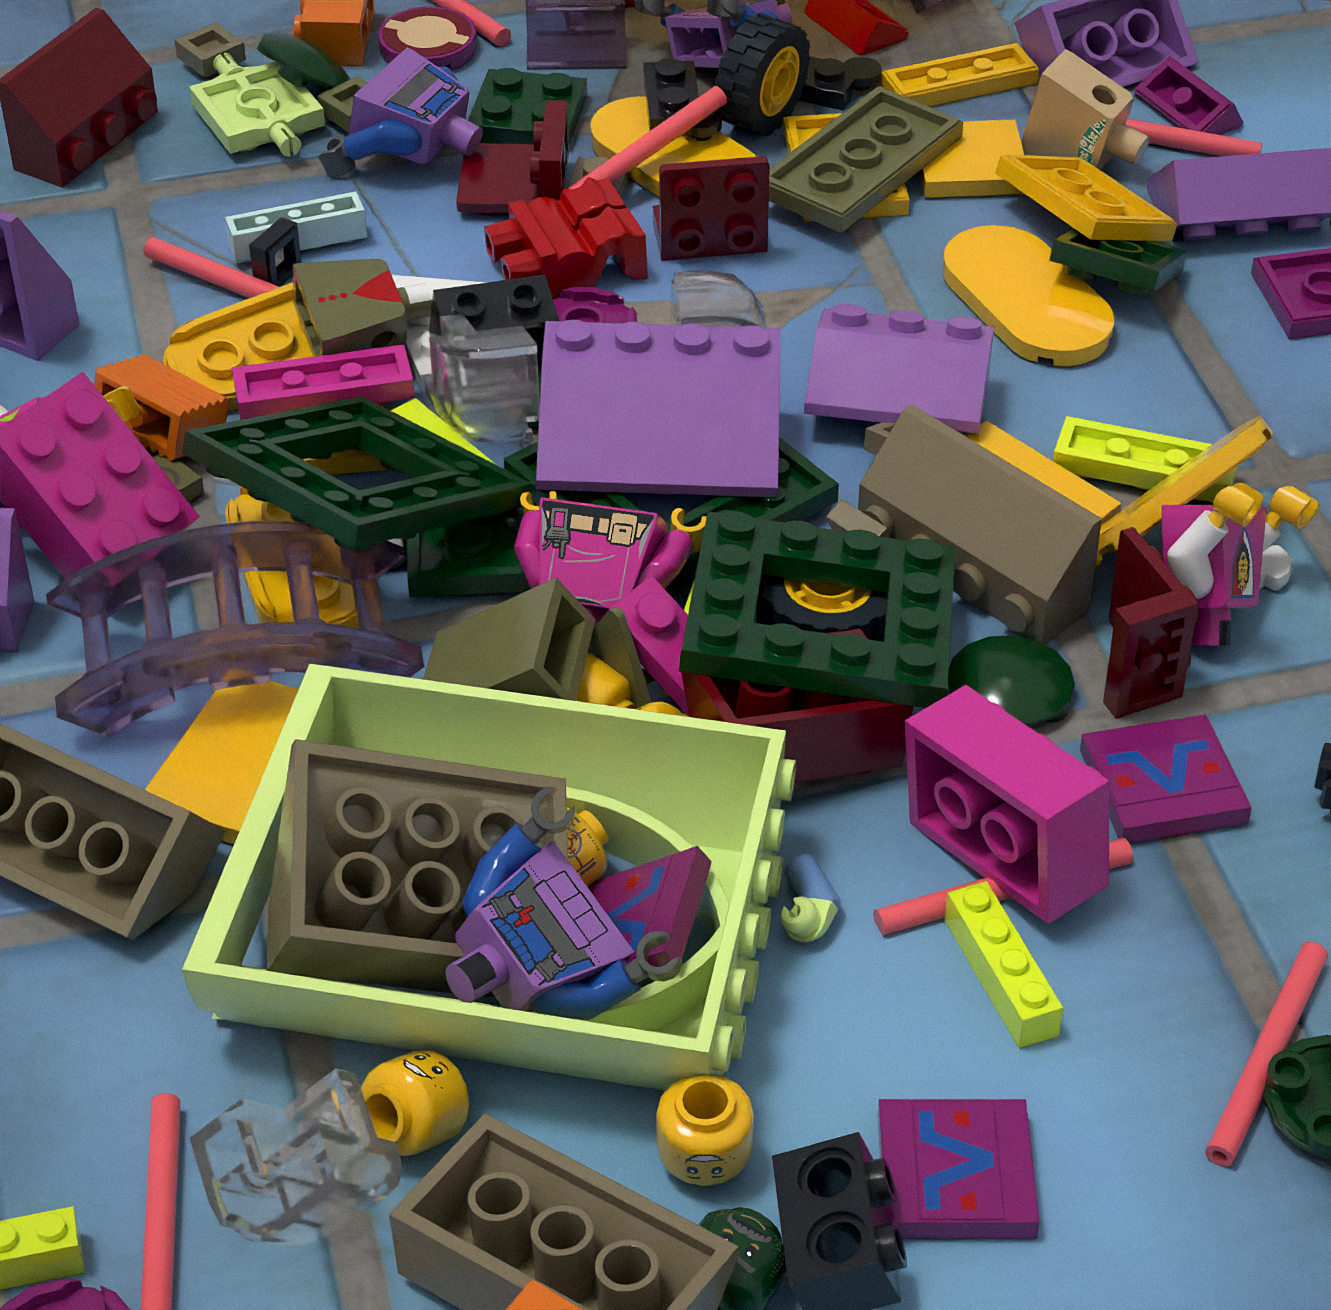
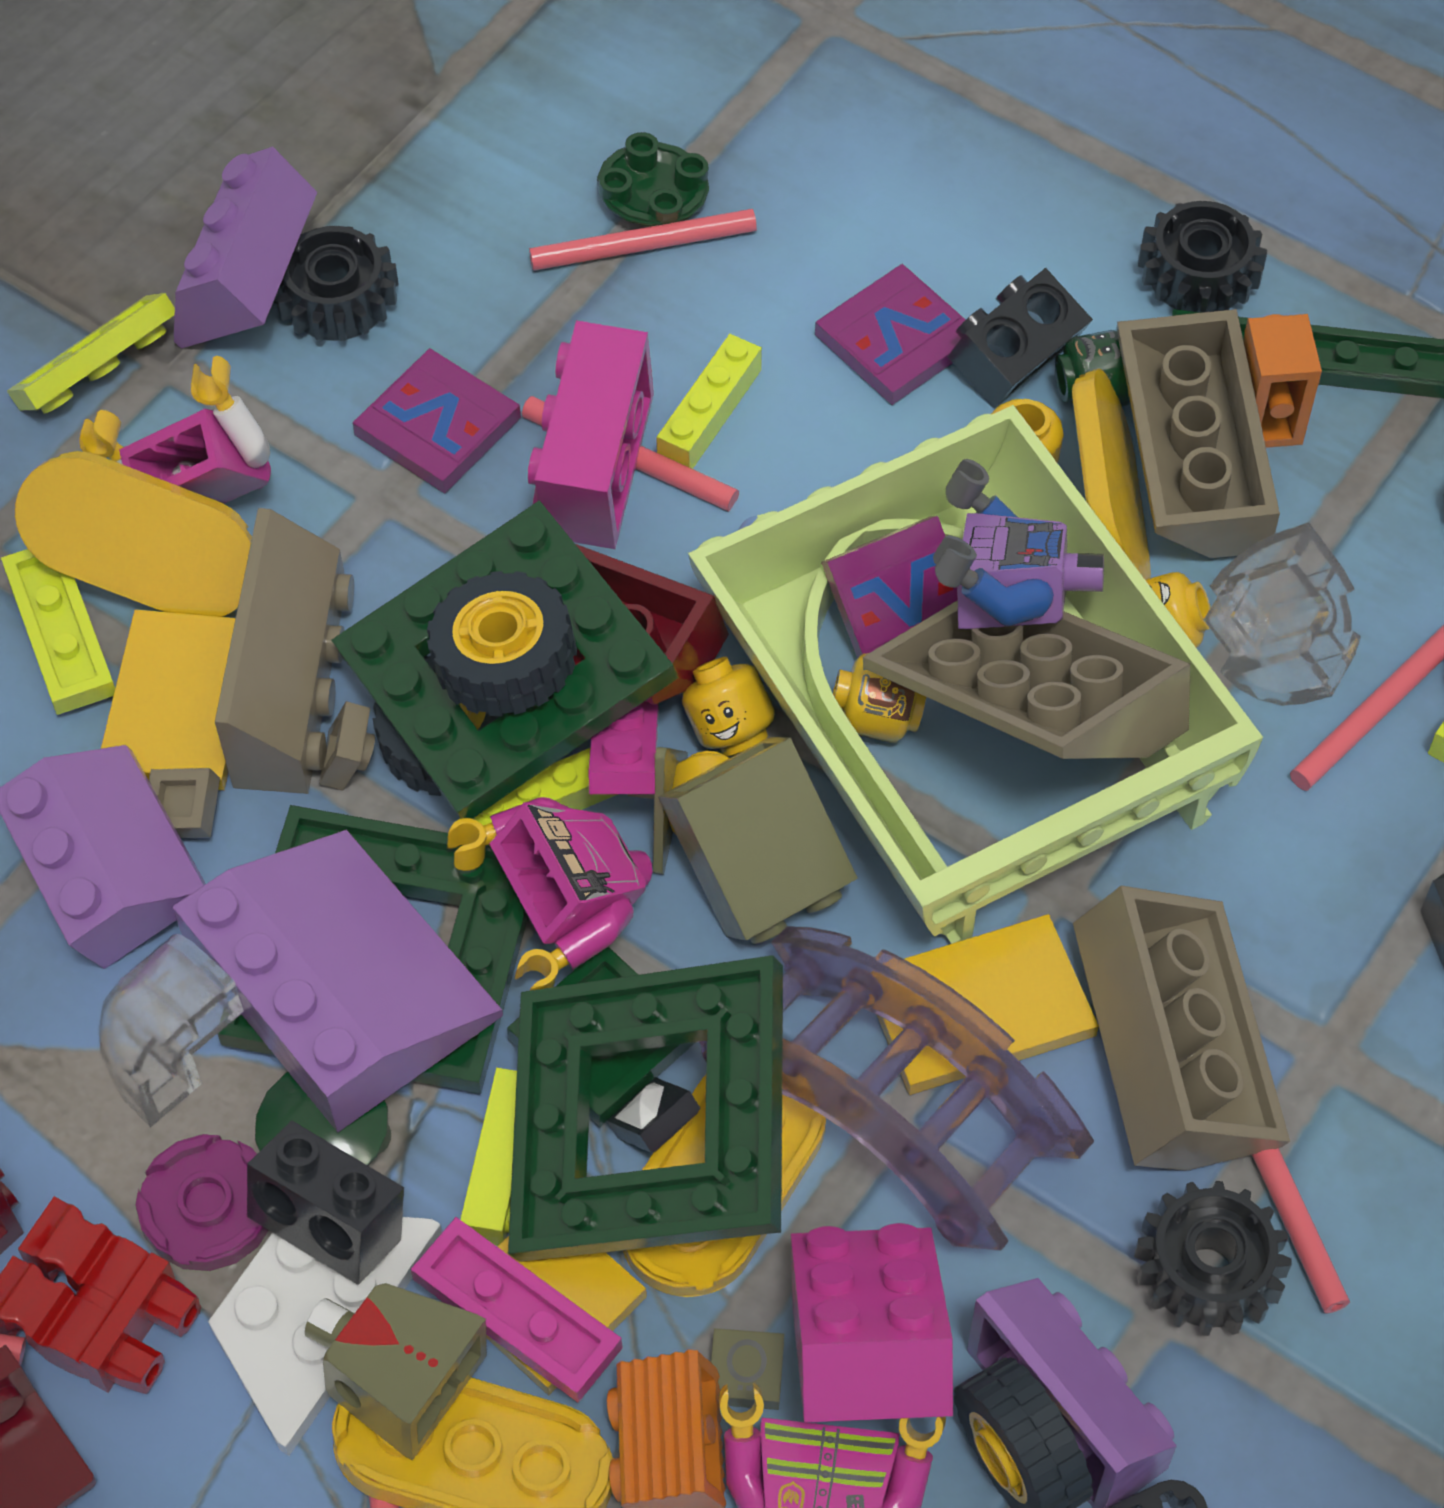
camera: 130 degrees left, 15 degrees up
clear brick [421,314,539,445] -> none
dark green dish [948,635,1075,726] -> none
dark red bracket [1103,527,1199,719] -> none
none -> black wheel [427,571,577,716]
none -> yellow tile [1072,368,1151,580]

